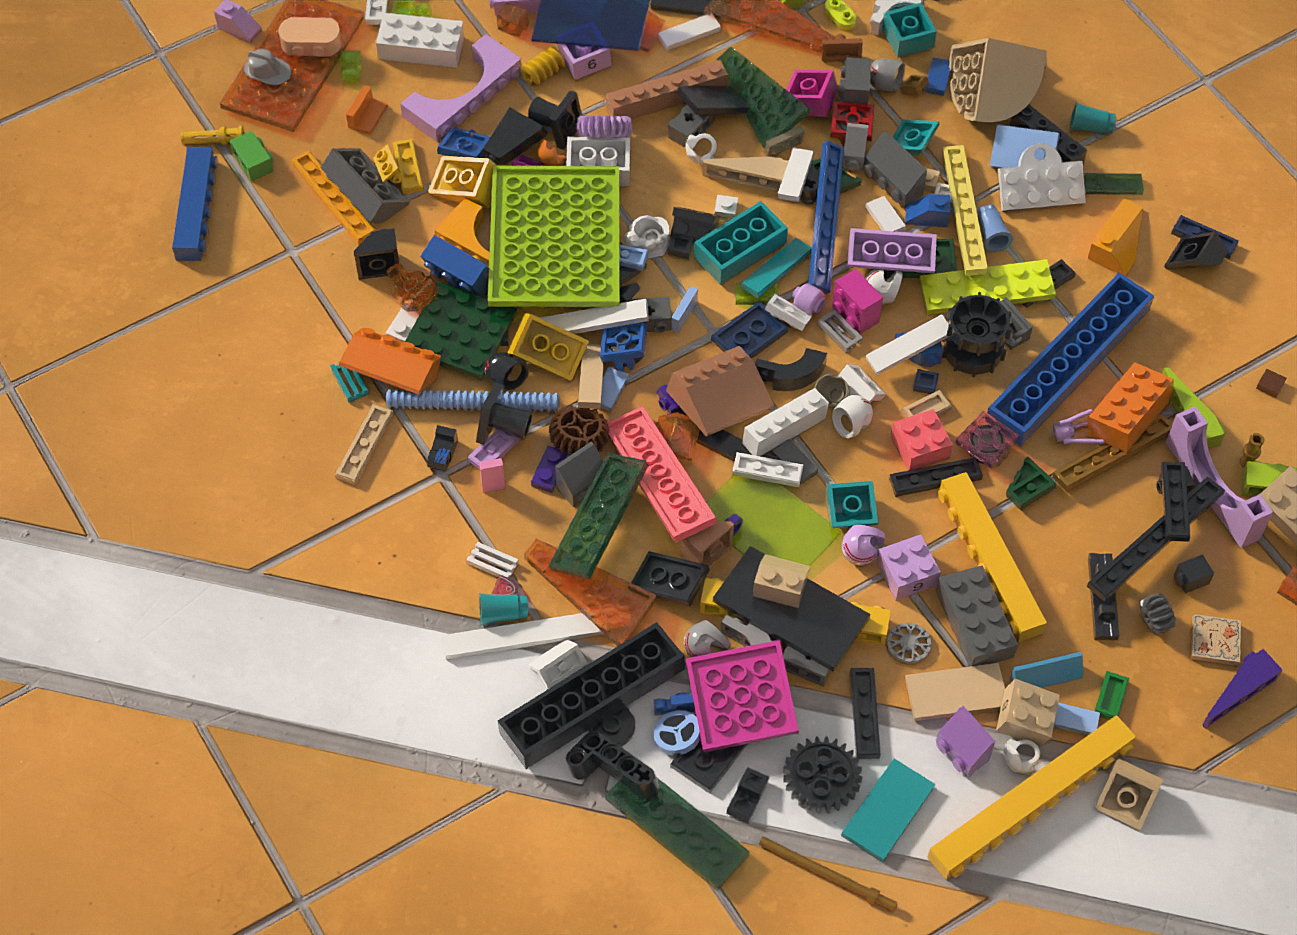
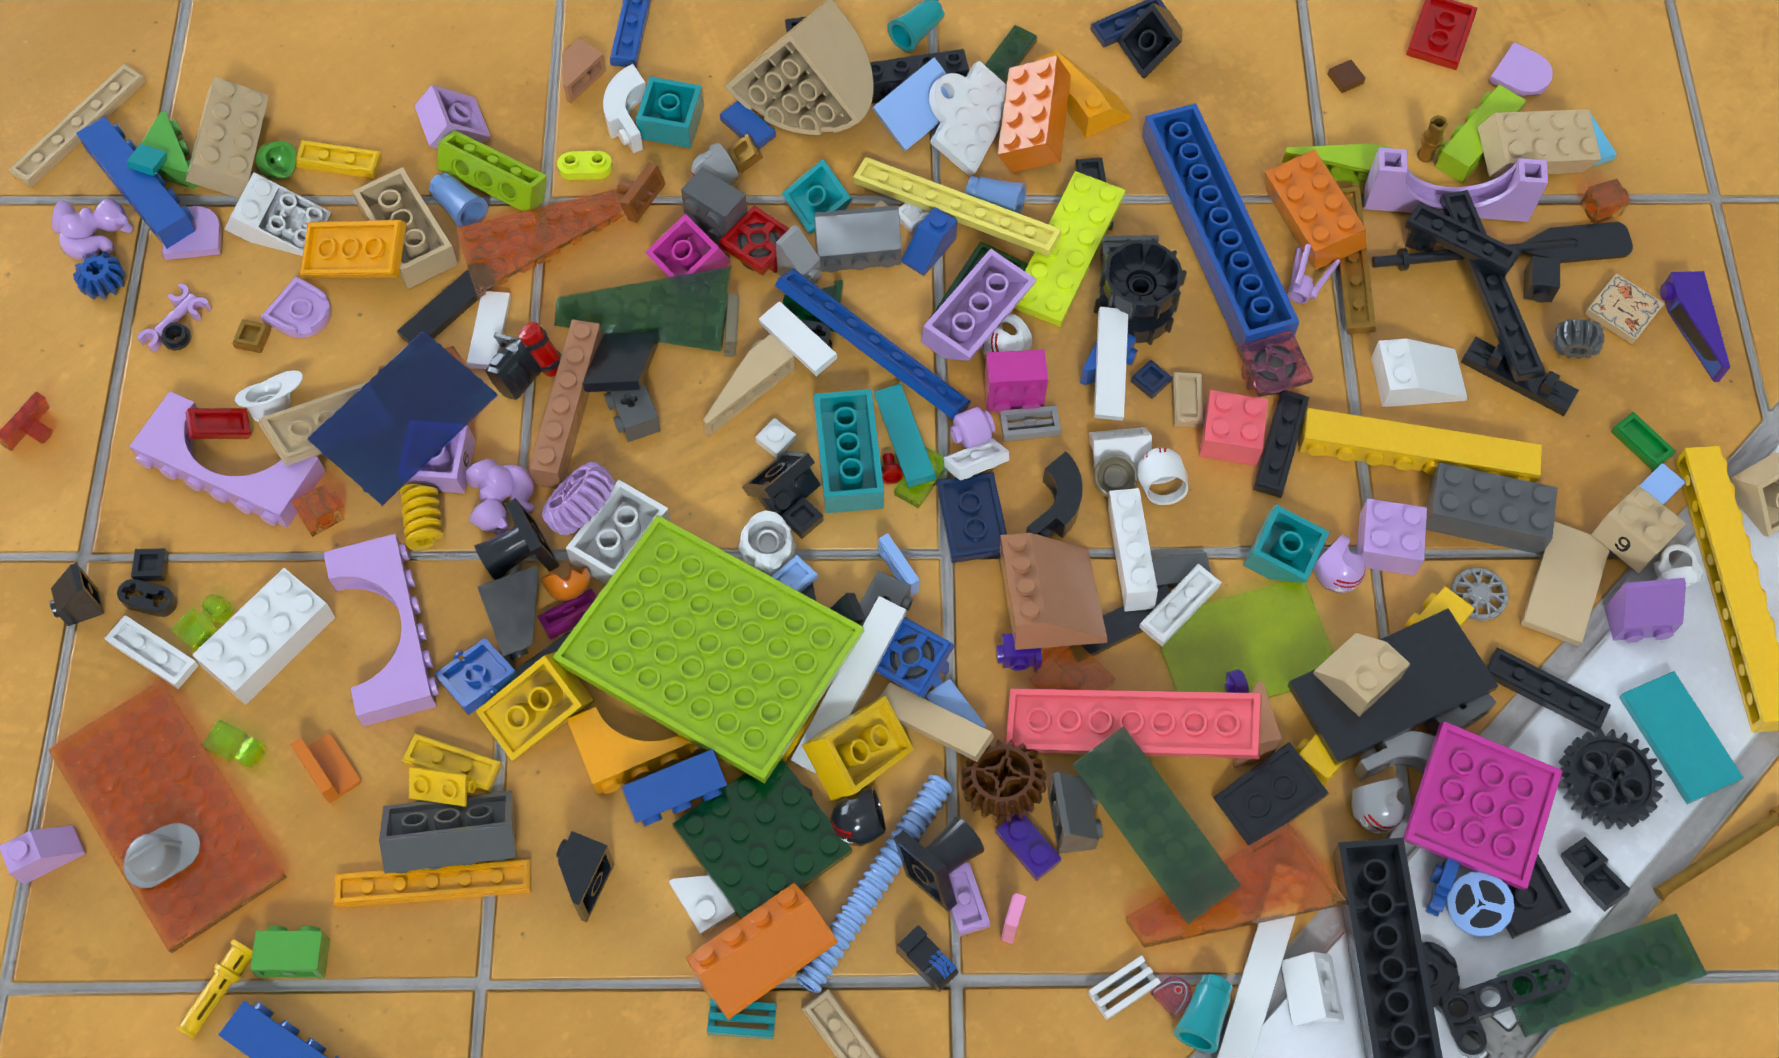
camera: 60 degrees left, 5 degrees up
light nougat brick [279,17,342,56] -> none
clear orange piece [387,264,438,312] -> none
white piece [685,133,717,165] -> none
white tile [866,196,906,232] -> none
dark green wing [1006,456,1056,510] -> none
dark azure slope [1010,652,1083,688] -> none
none -> lavender animal [465,459,535,536]
none -> black piece [485,322,562,400]
none -> red piece [881,453,903,485]
none -> orange brick [997,56,1071,173]
none -> white slope [1371,339,1467,407]
none -> black piece [1372,222,1633,271]

